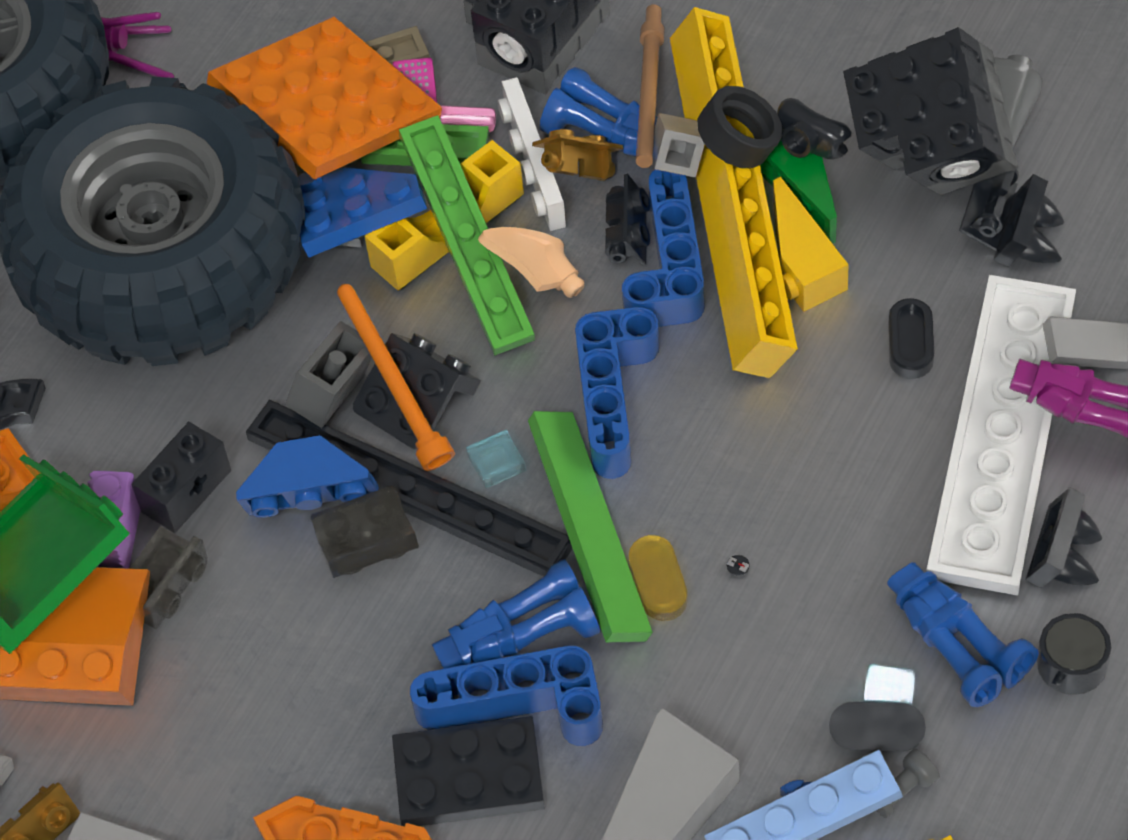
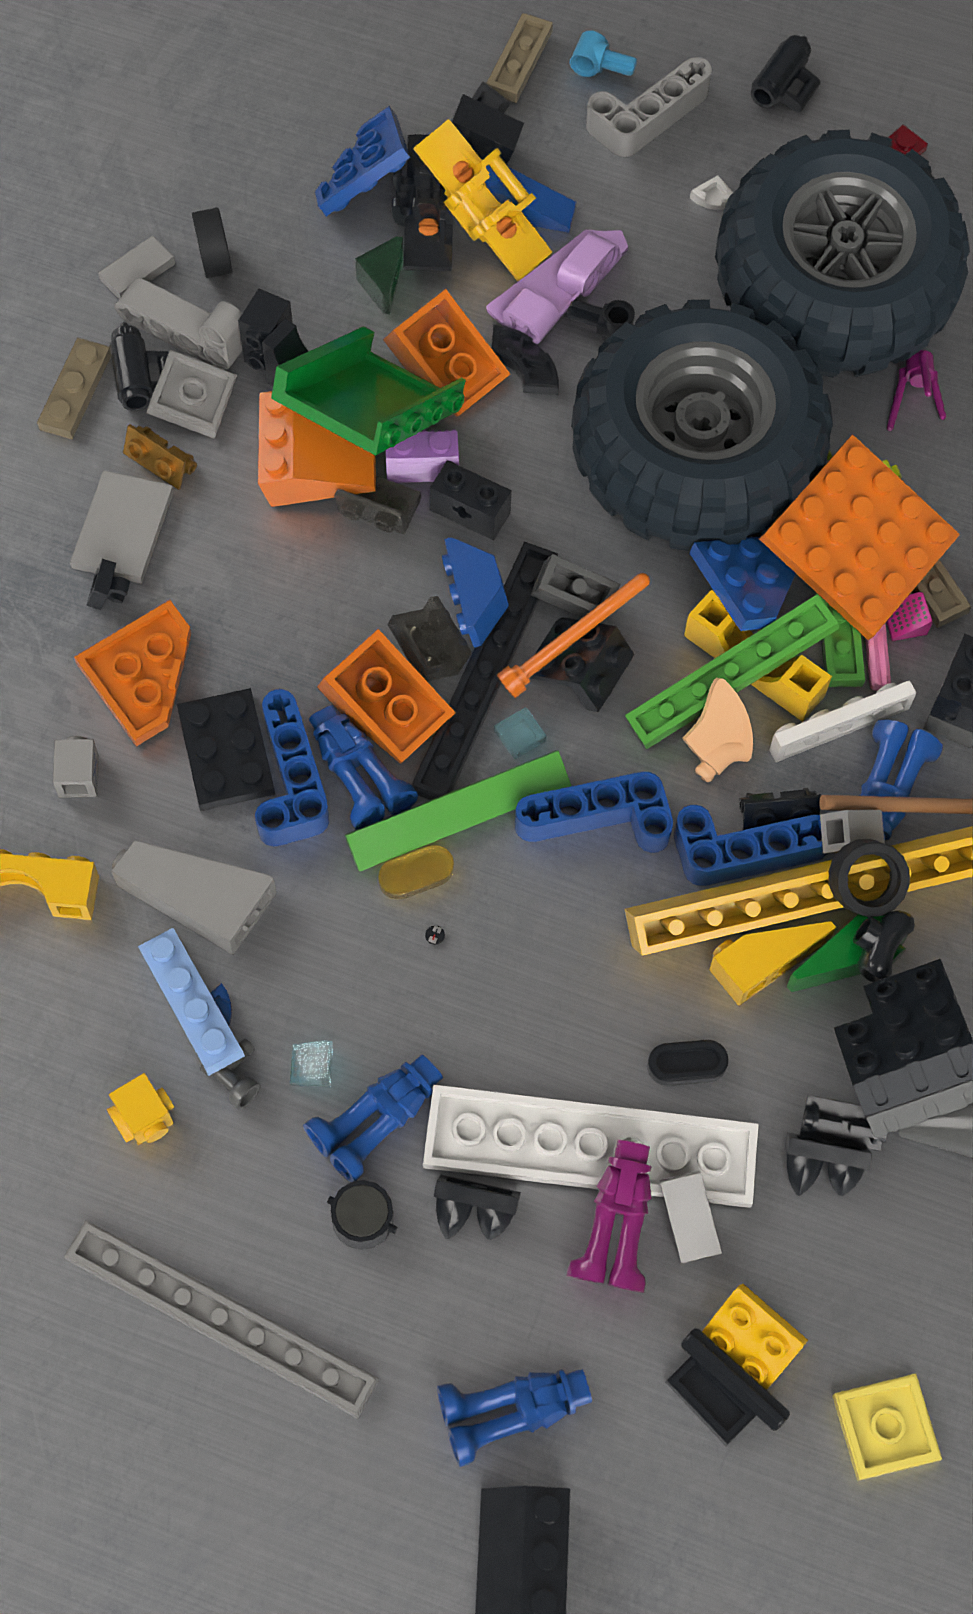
camera: 75 degrees right, 10 degrees up
pearl gold hinge [532,129,623,181] -> none
black tile [829,702,926,751] -> none
none -> orange slope [317,629,456,764]

